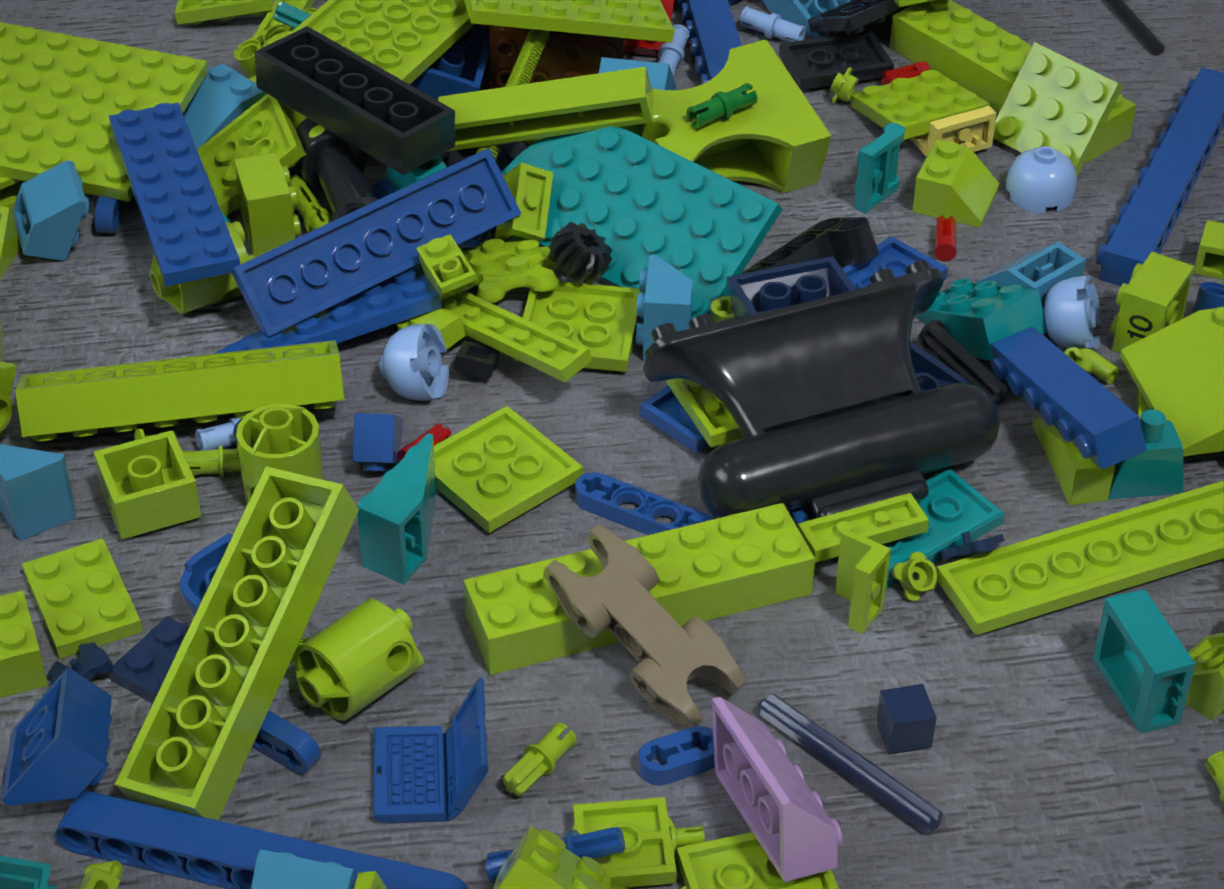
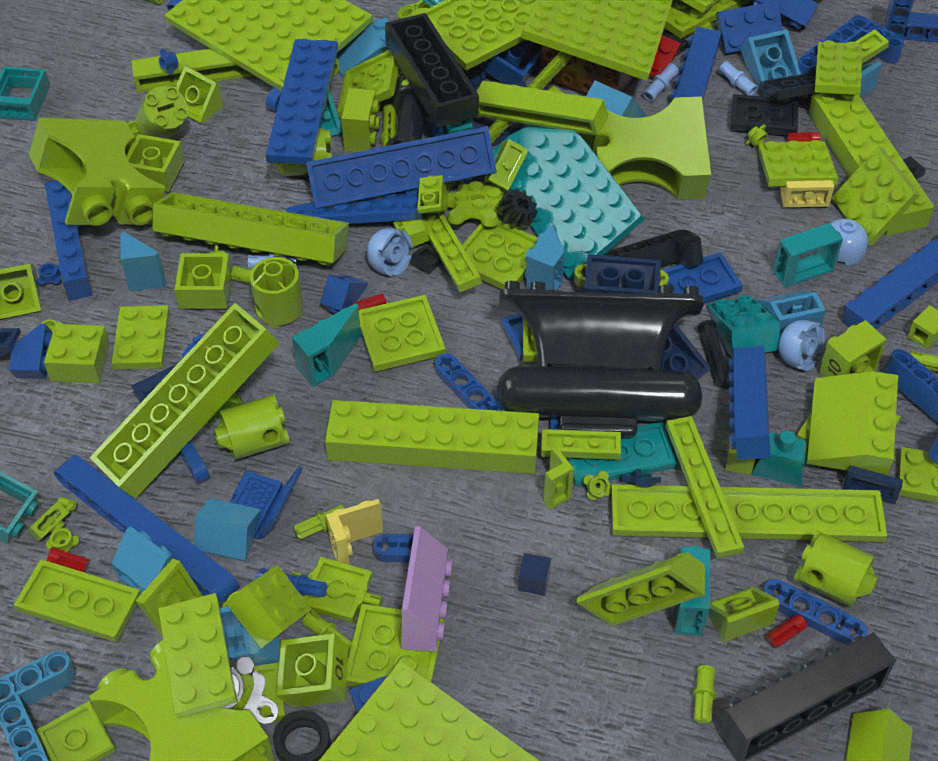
camera: 25 degrees right, 10 degrees up
blue slope [1,667,112,806] -> none
dark azure slope [13,160,89,261] -> none
dark blue piece [47,642,113,685] -> none
dark tan piece [543,524,746,729] -> none
green pin [686,83,757,129] -> none
dark blue axle [758,693,943,835] -> none
teal plate [854,123,905,214] -> none
lime slope [912,140,999,228] -> none
red piece [935,215,956,261] -> none
lime arm [1063,347,1120,384] -> none
none -> dark azure slope [194,498,262,562]
none -> light yellow bracket [326,499,383,565]
none -> lime slope [577,552,705,626]
none -> lime plate [666,416,744,558]
none -> teal window [773,223,843,288]

